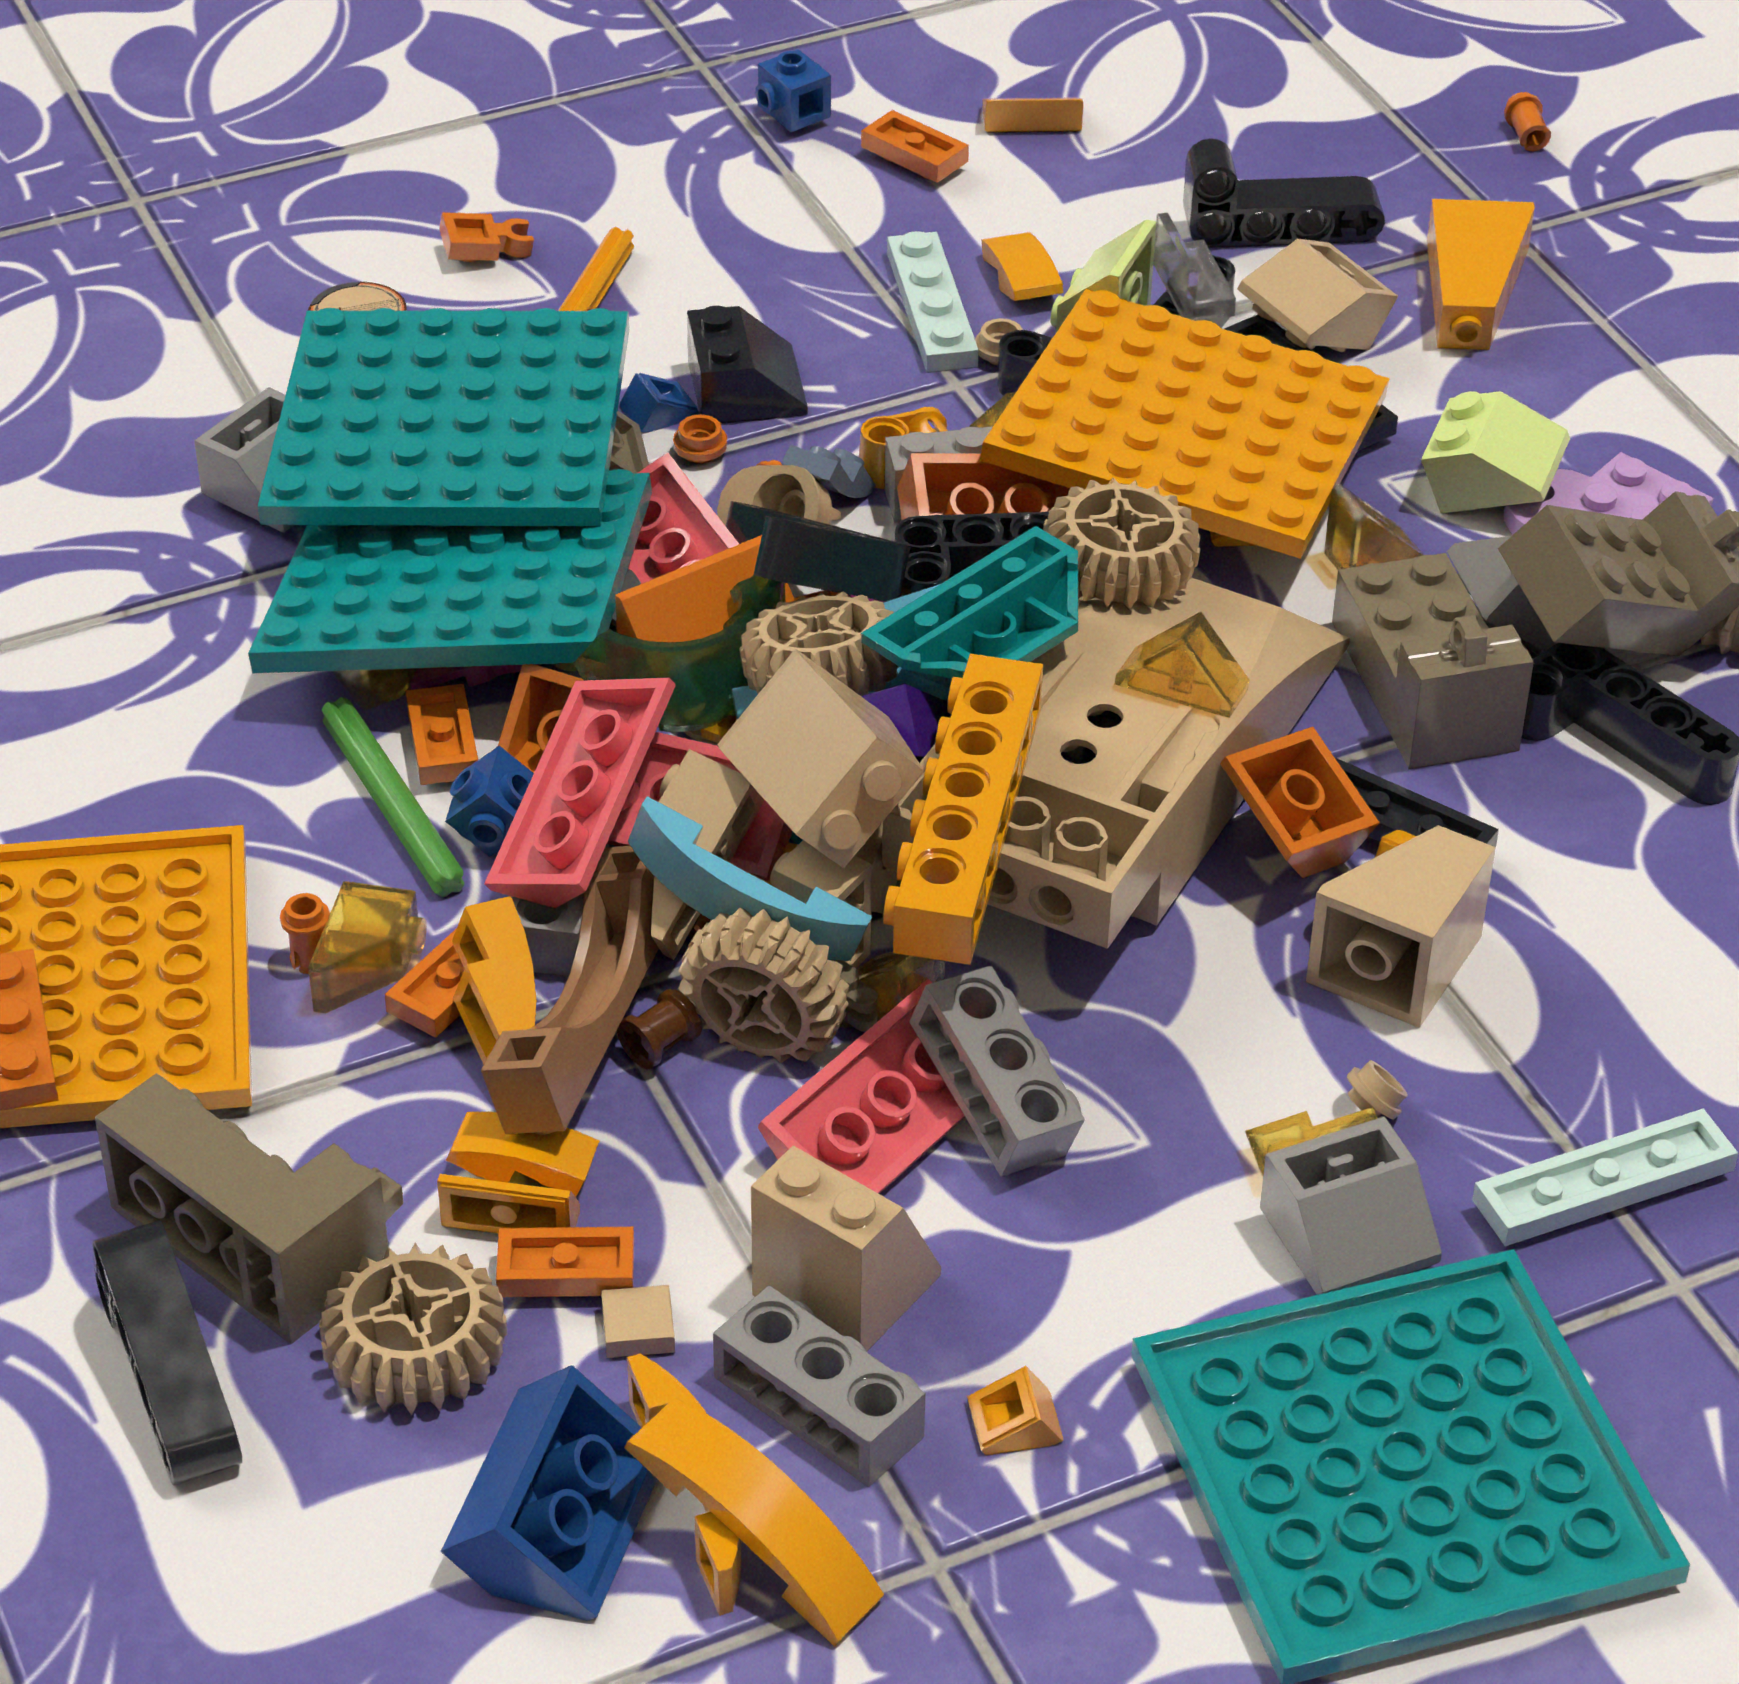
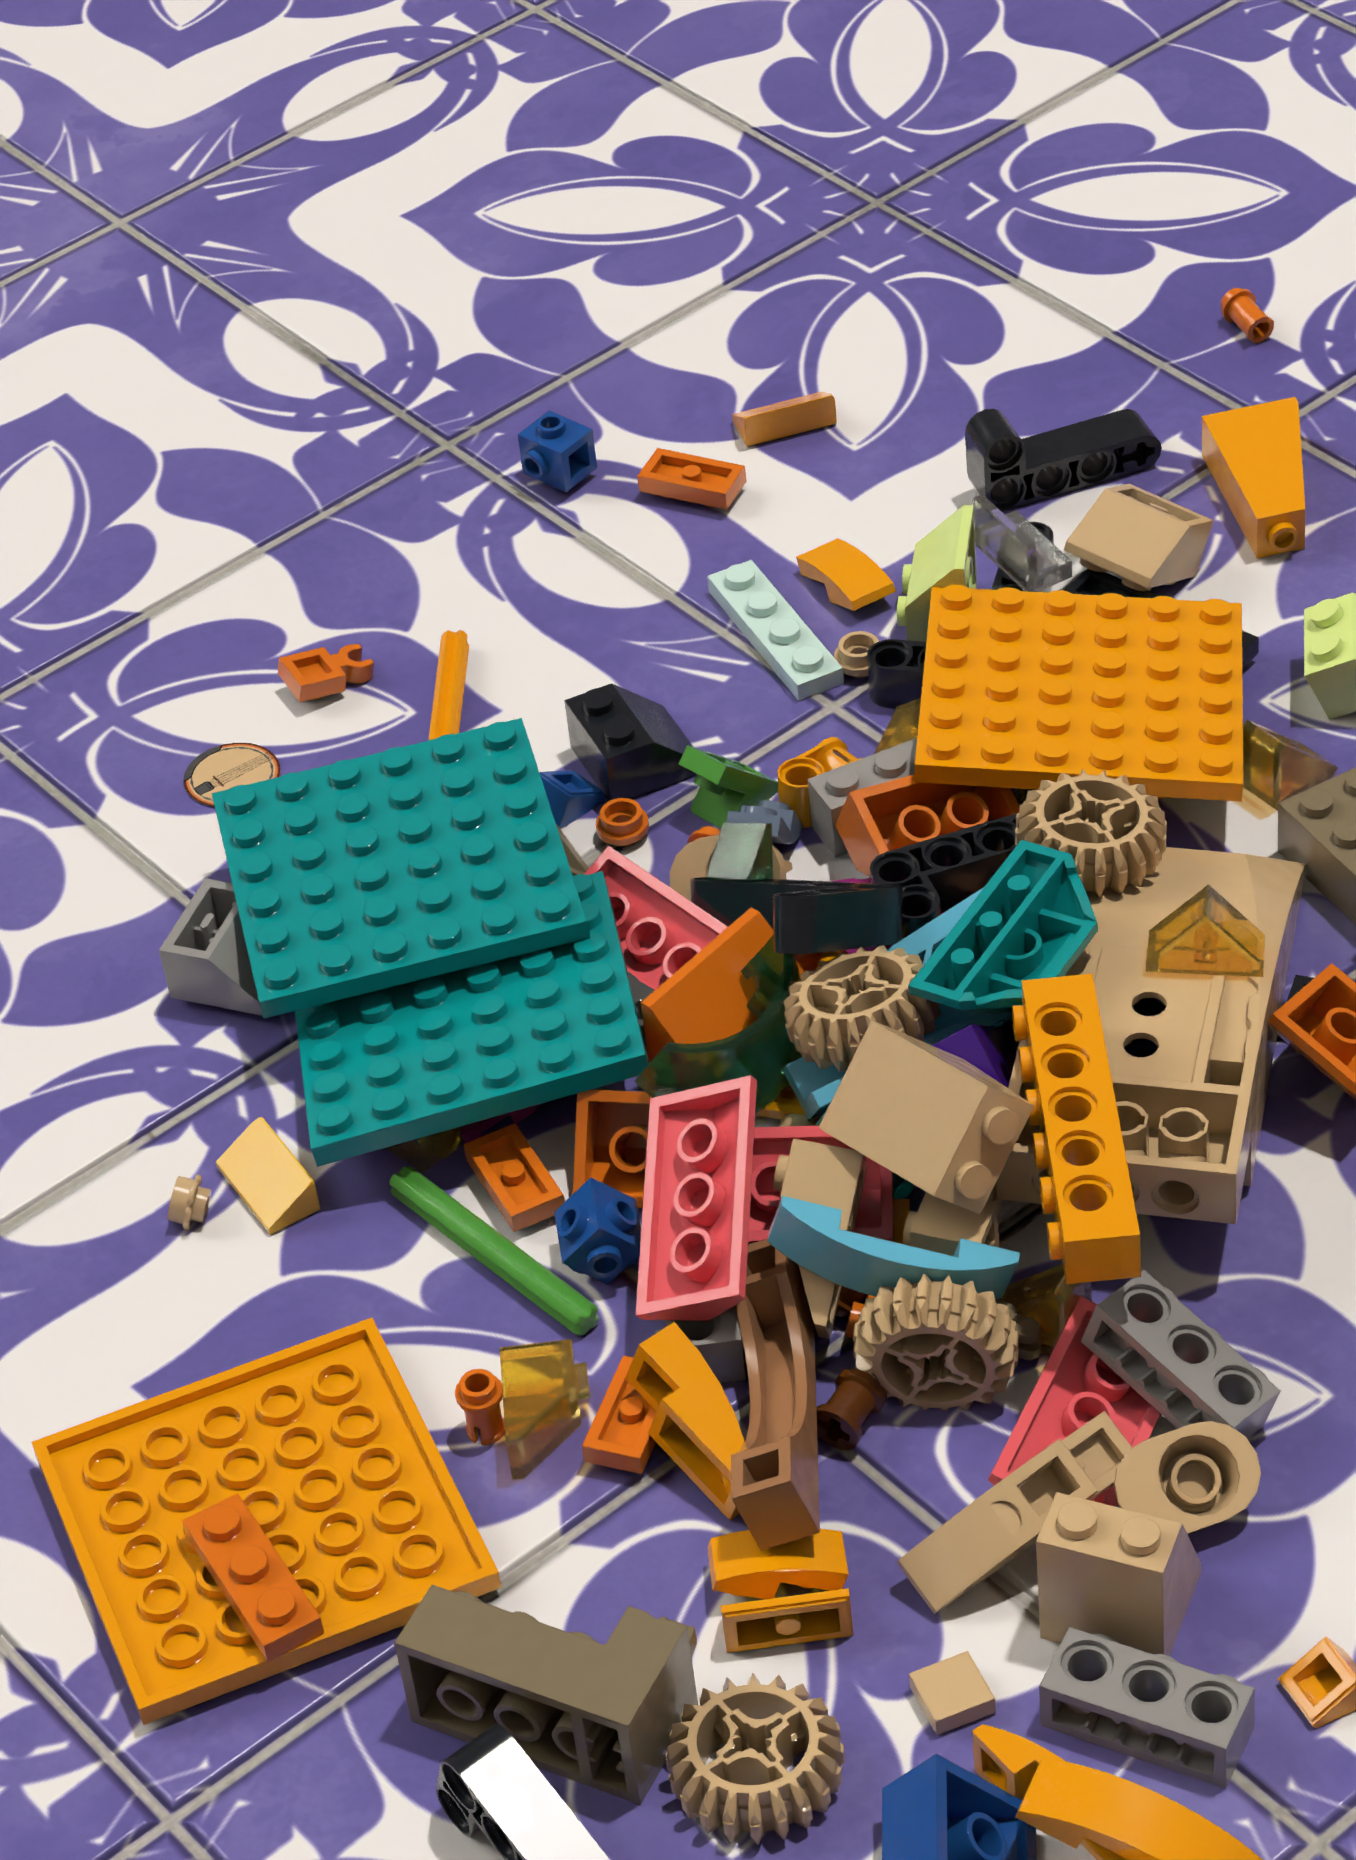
camera: 10 degrees left, 0 degrees up
orange plate [496,1226,634,1297] -> none
none -> tan plate [167,1174,211,1230]
none -> yellow slope [216,1116,320,1235]
none -> bright green slope [679,745,778,830]
none -> clear green slope [707,822,773,881]
none -> tan slope [897,1411,1132,1615]
none -> tan piece [1114,1421,1261,1534]

